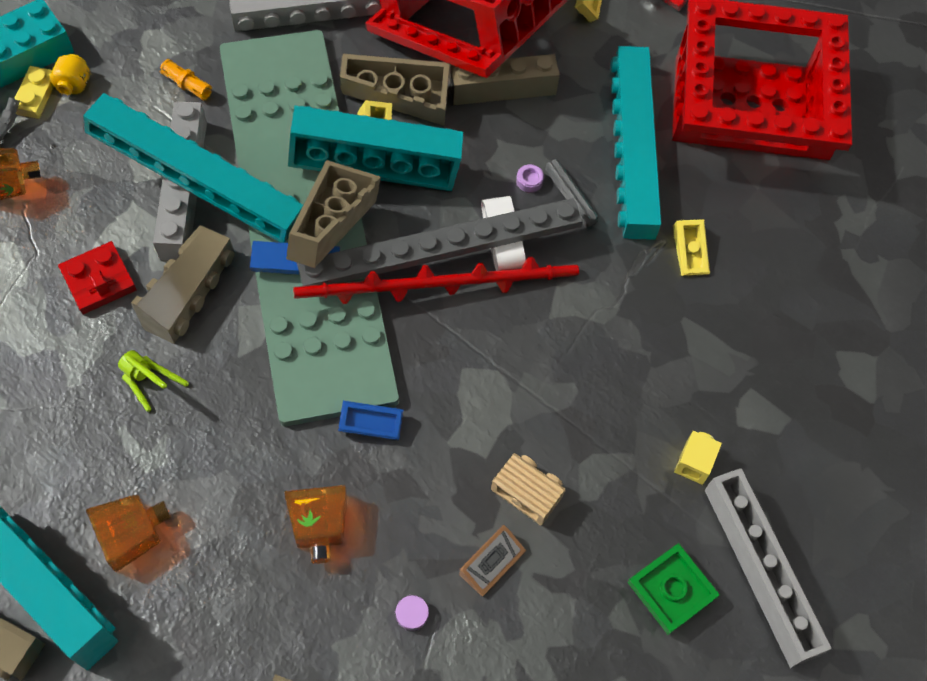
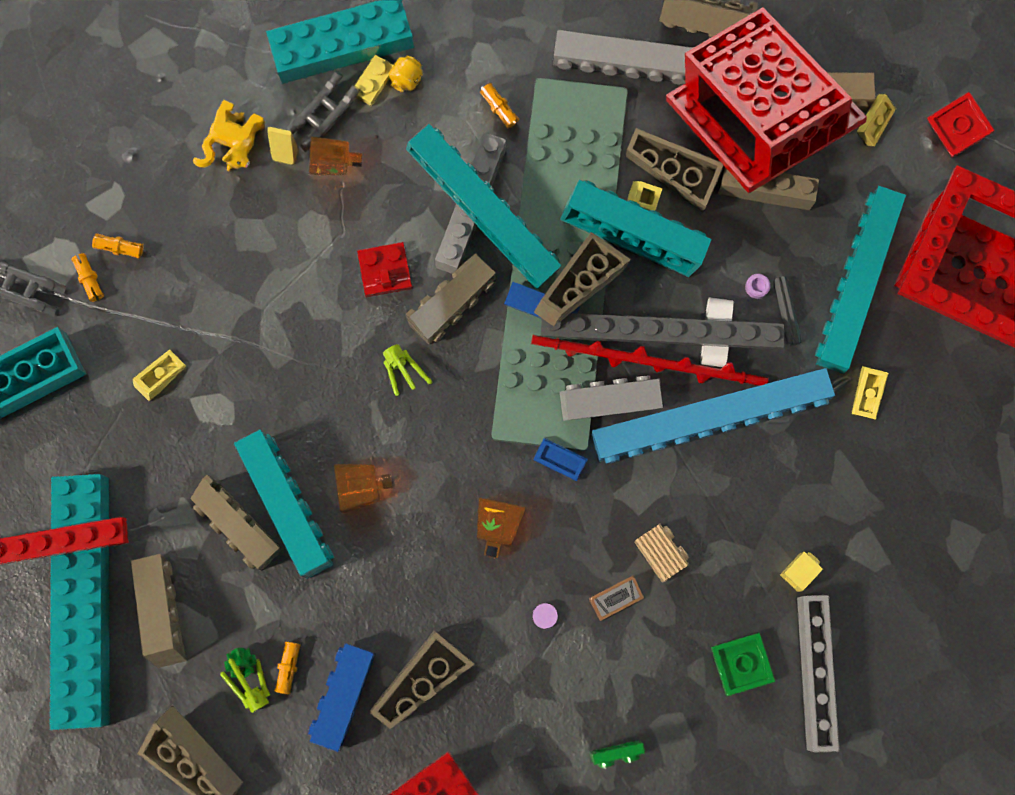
camera: 25 degrees right, 15 degrees up
none -> light grey brick [559,375,663,421]
none -> dark azure brick [591,368,835,464]

